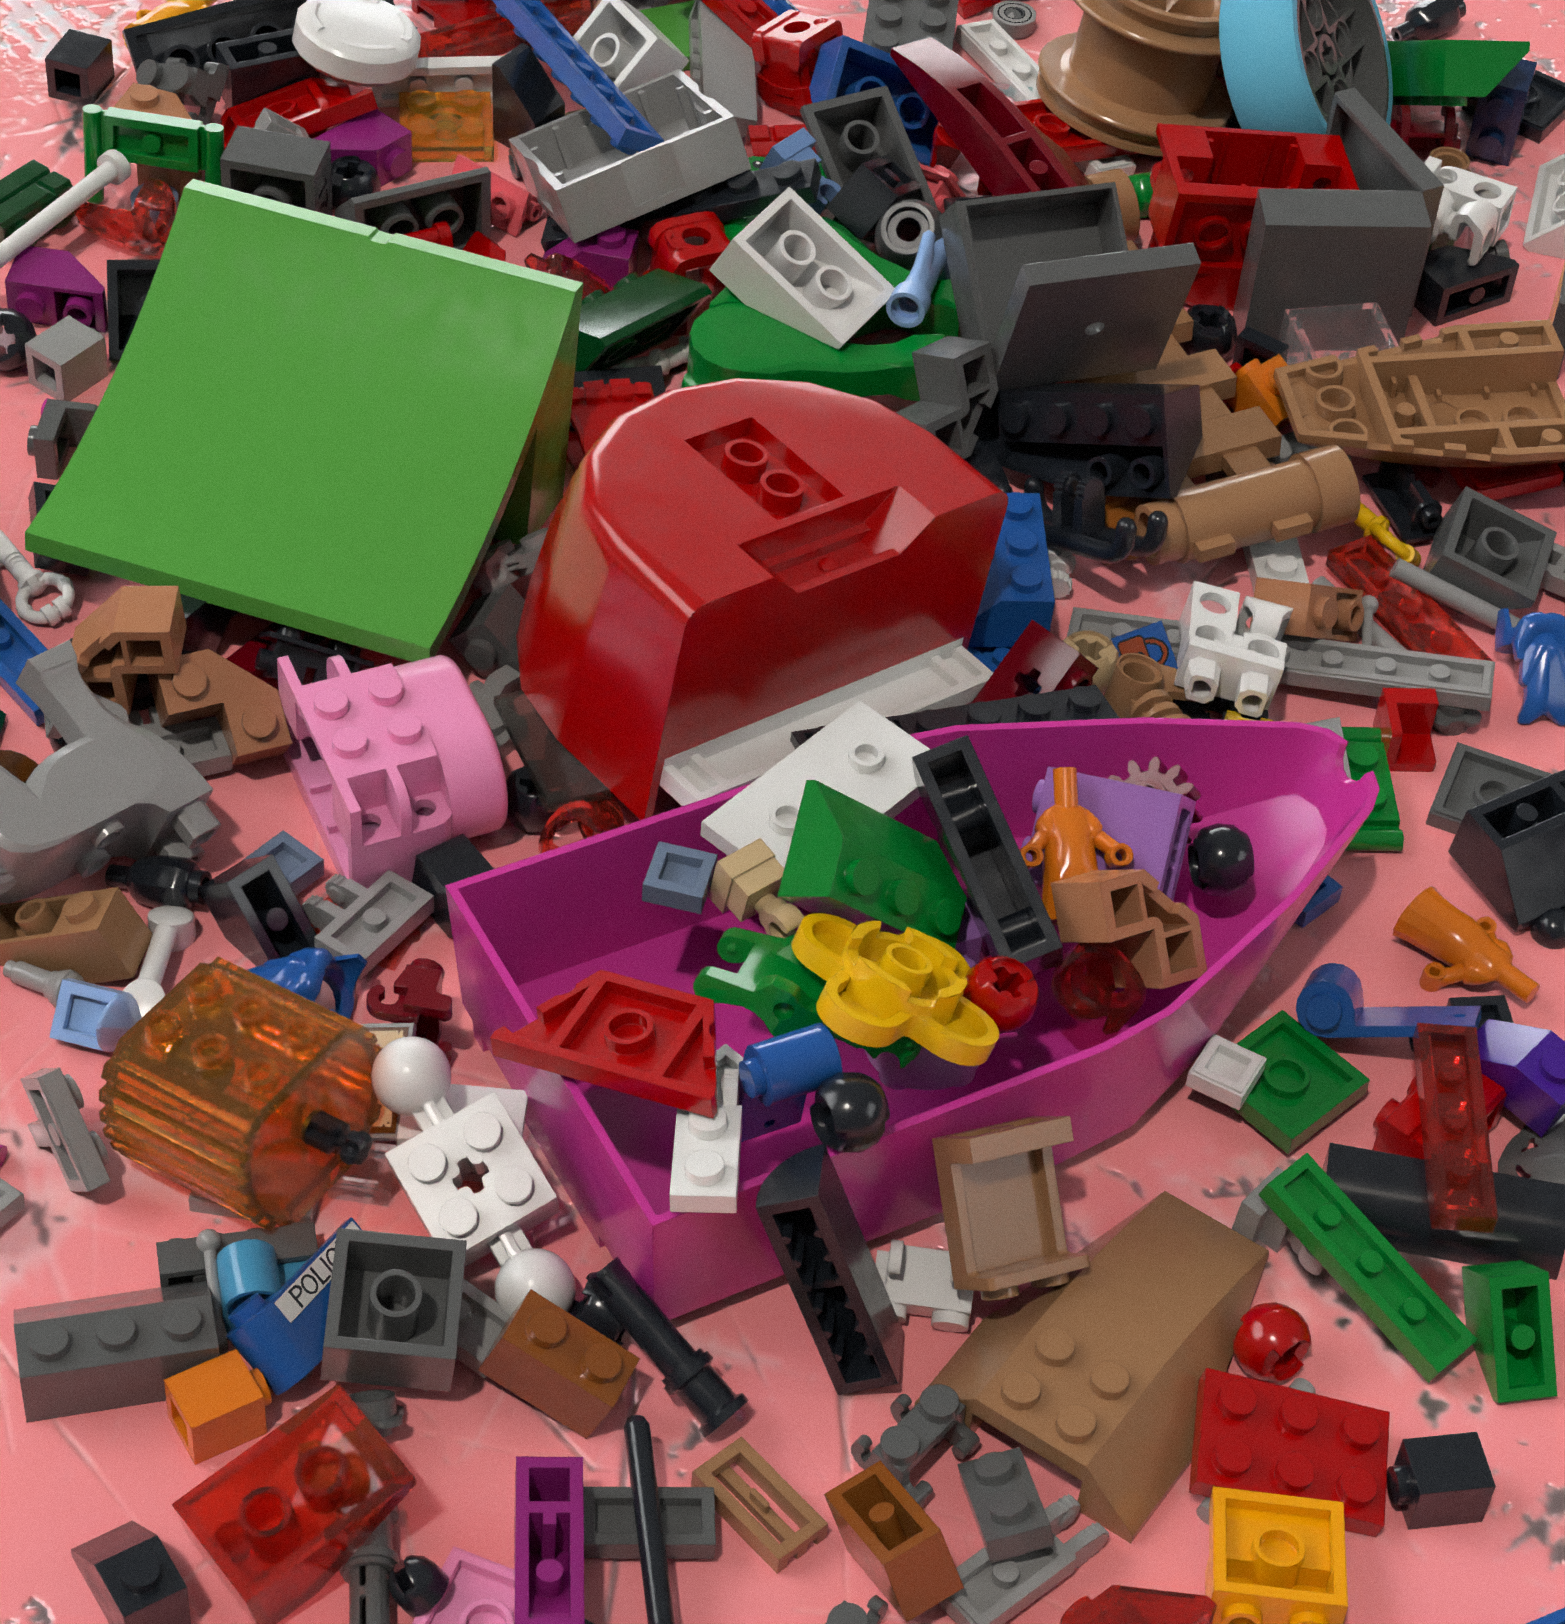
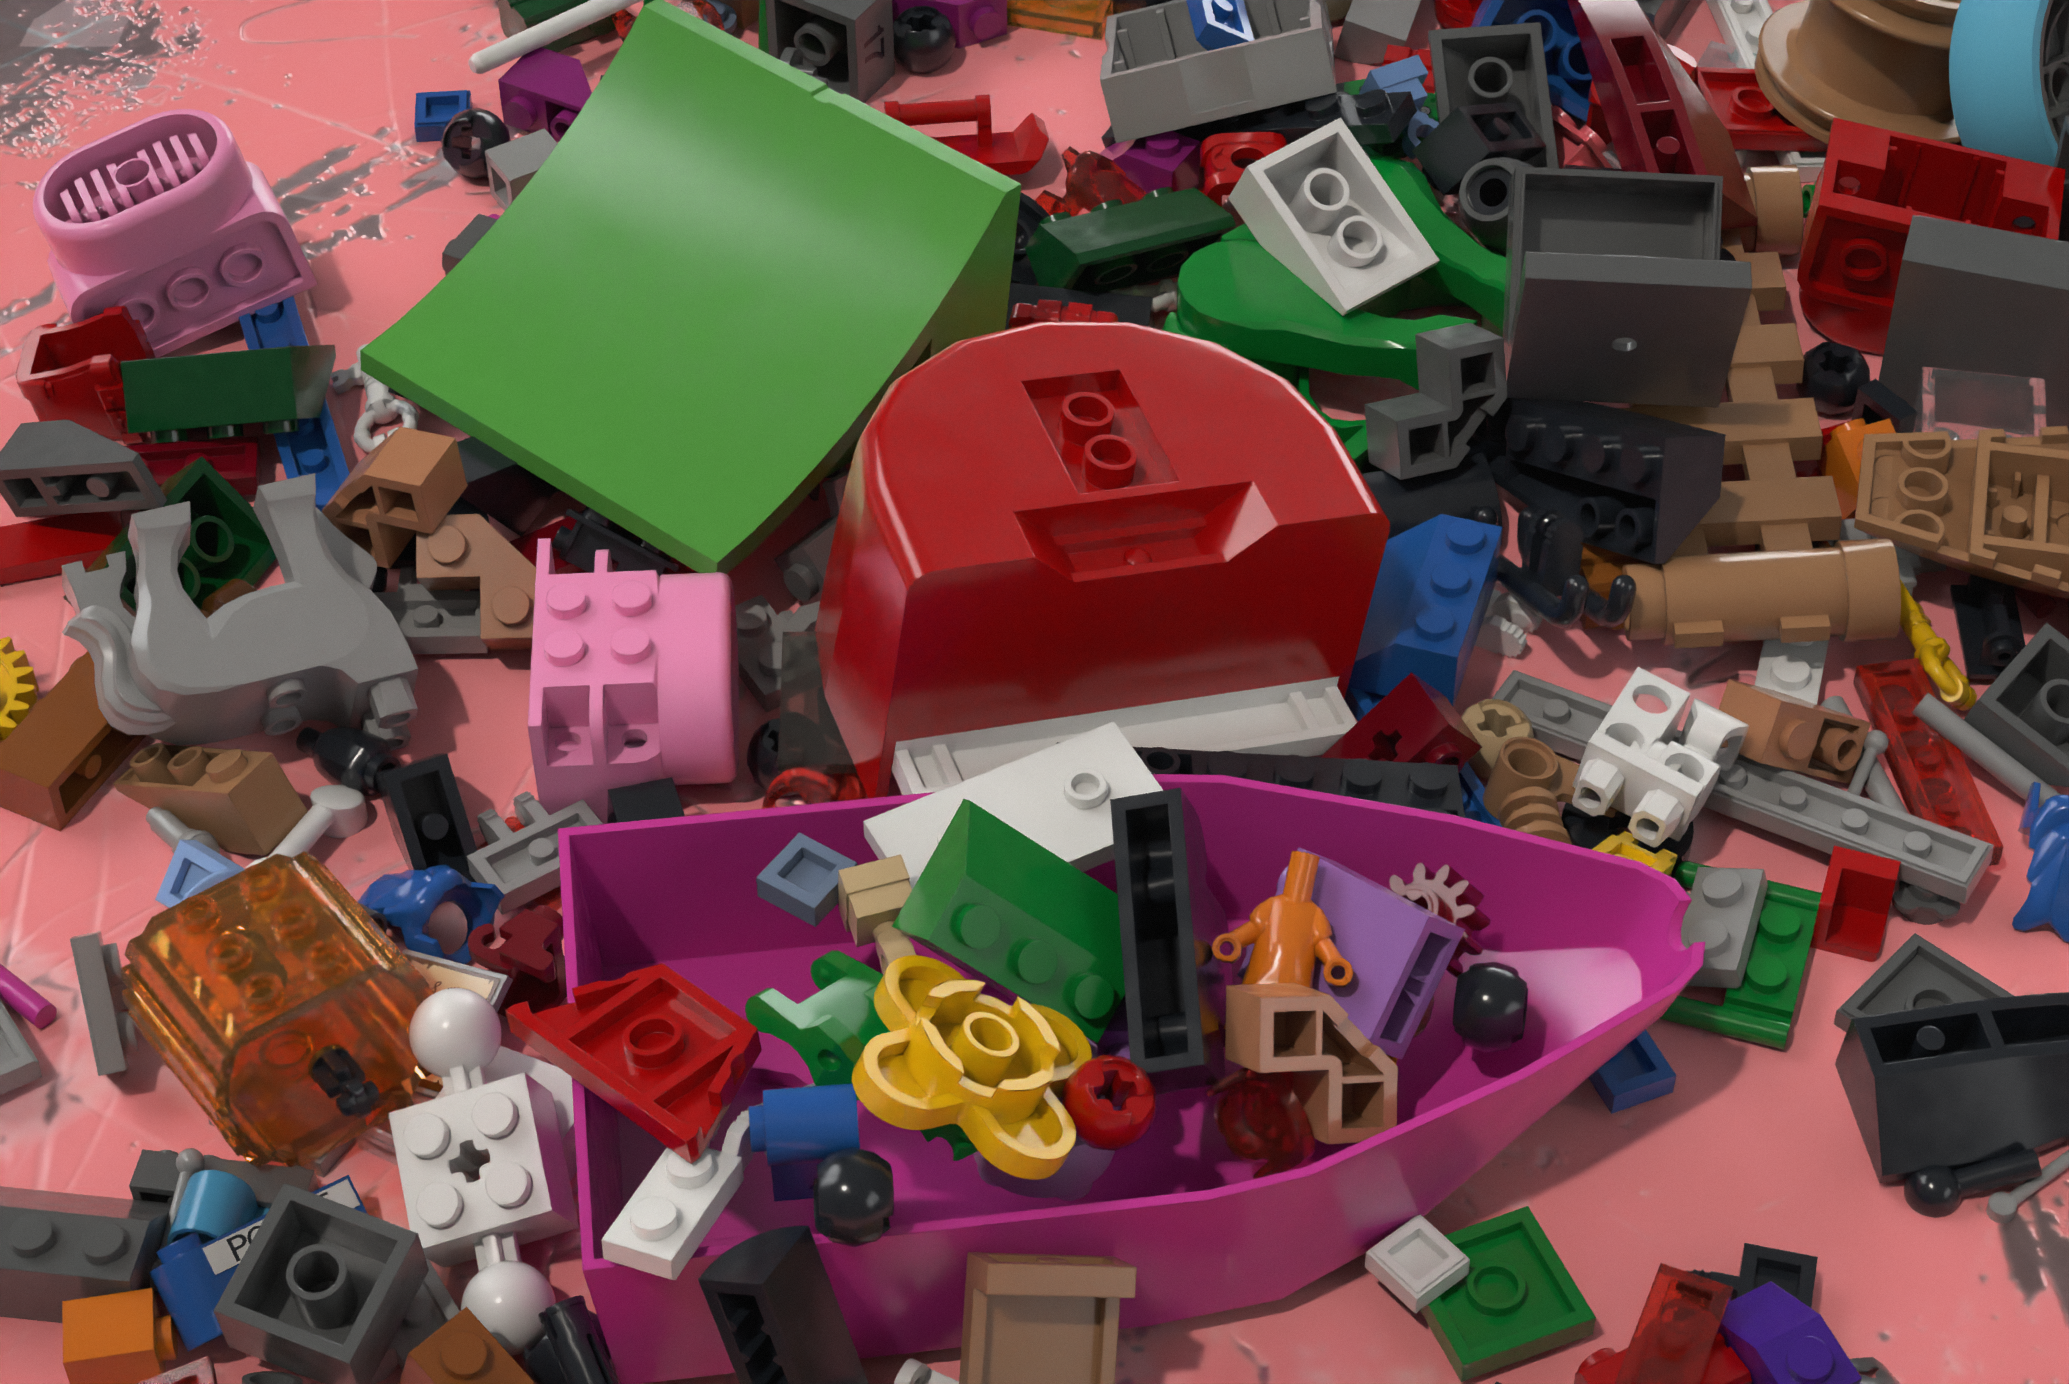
camera: 25 degrees right, 0 degrees up
sand blue plate [243,830,324,896] -> none
dark grey slope [335,167,491,250] -> none
coral hinge [451,154,542,237] -> none
light blue plant [886,230,951,328] -> none
tile [1111,620,1178,669] -> none
blue door [1296,963,1481,1043] -> none
orange piece [1392,886,1540,1003] -> none

